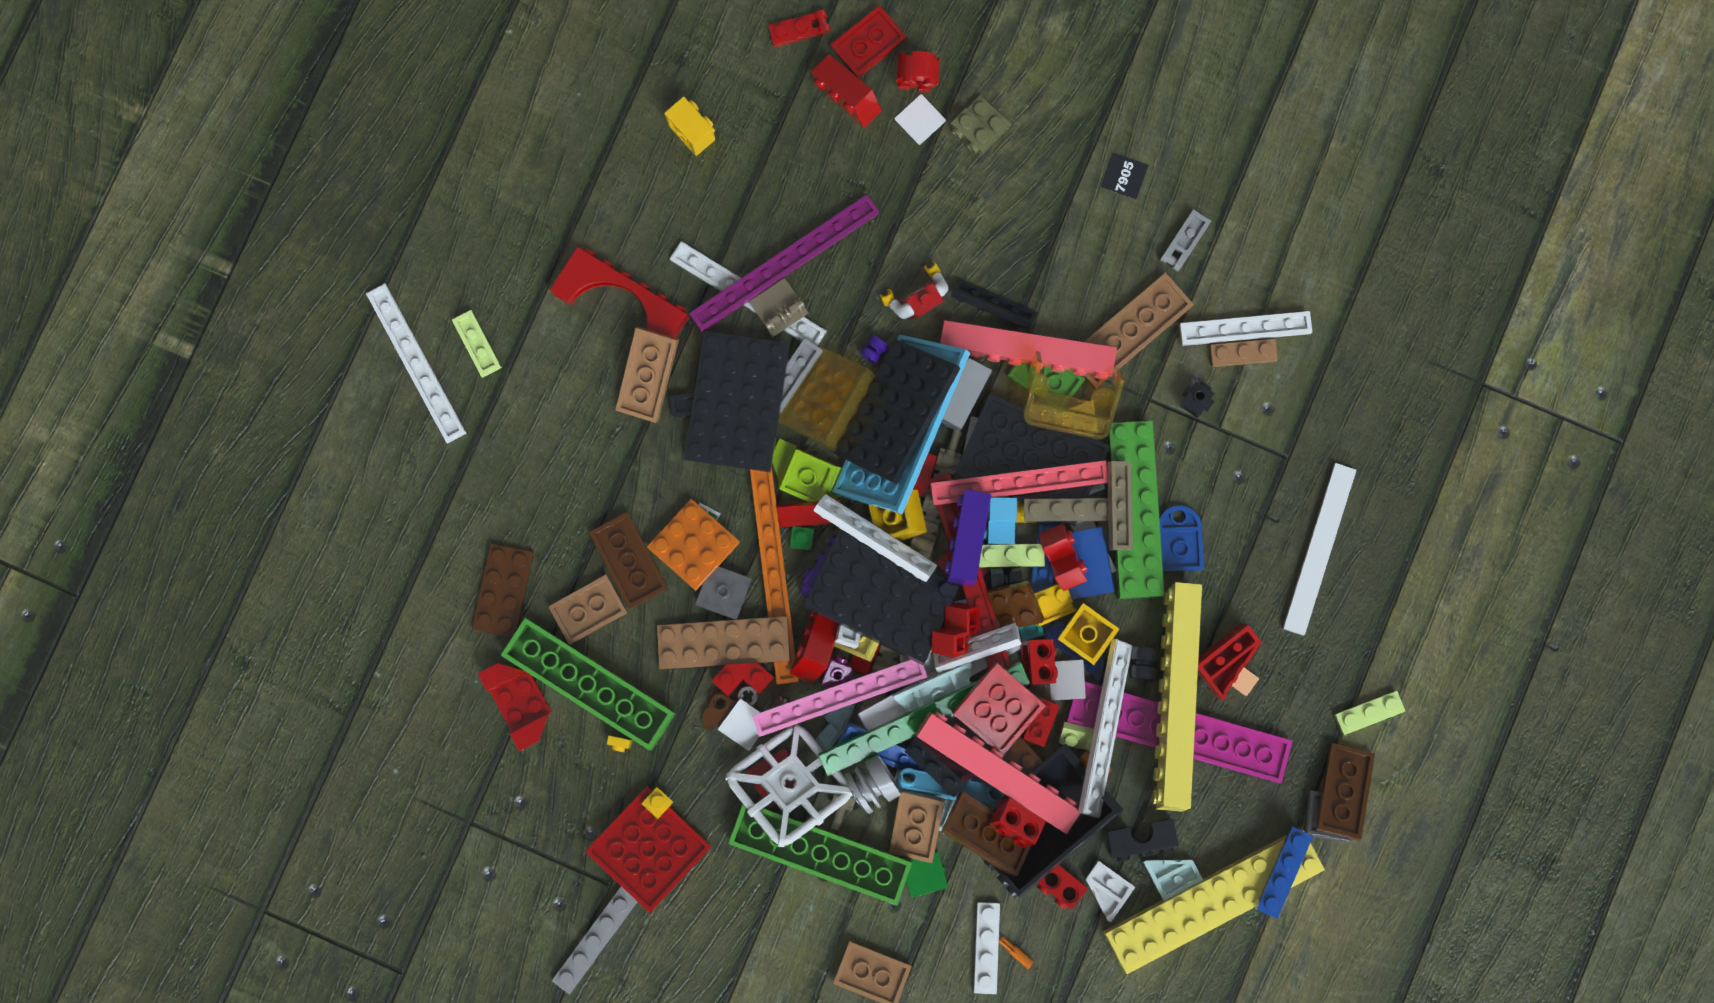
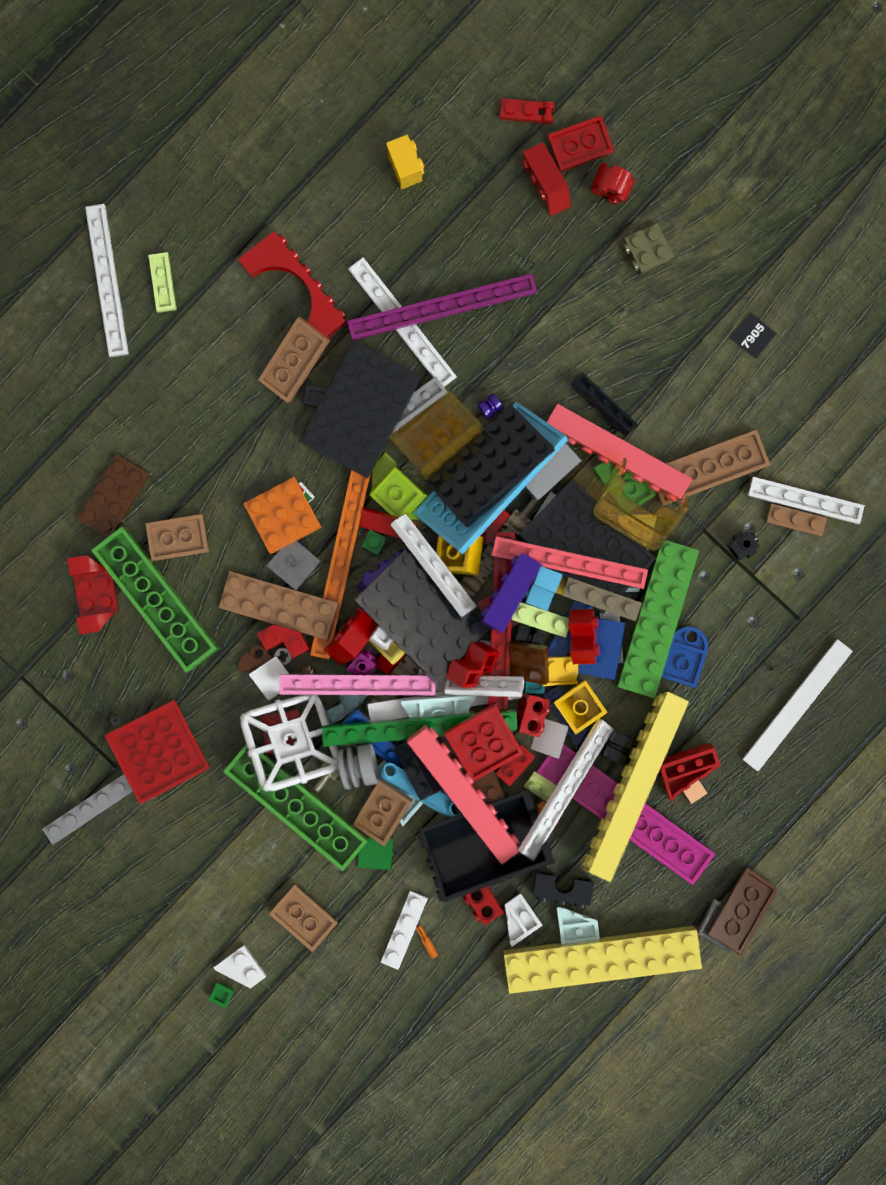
camera: 15 degrees right, 5 degrees up
reddish brown plate [589,512,668,610] -> none
yellow plate [607,736,633,752] -> none
yellow plate [641,787,673,819] -> none
dark tan hinge [749,278,809,337] -> none
torso [880,261,948,320] -> none
white sticker [894,94,946,145] -> none
reddish brown plate [941,792,1031,878] -> none
red brick [989,798,1046,847] -> none
dark tan plate [1107,461,1133,551] -> none
light grey plate [1160,209,1211,272] -> none
blue plate [1255,826,1313,919] -> none
yellowish green plate [1334,691,1405,735] -> none

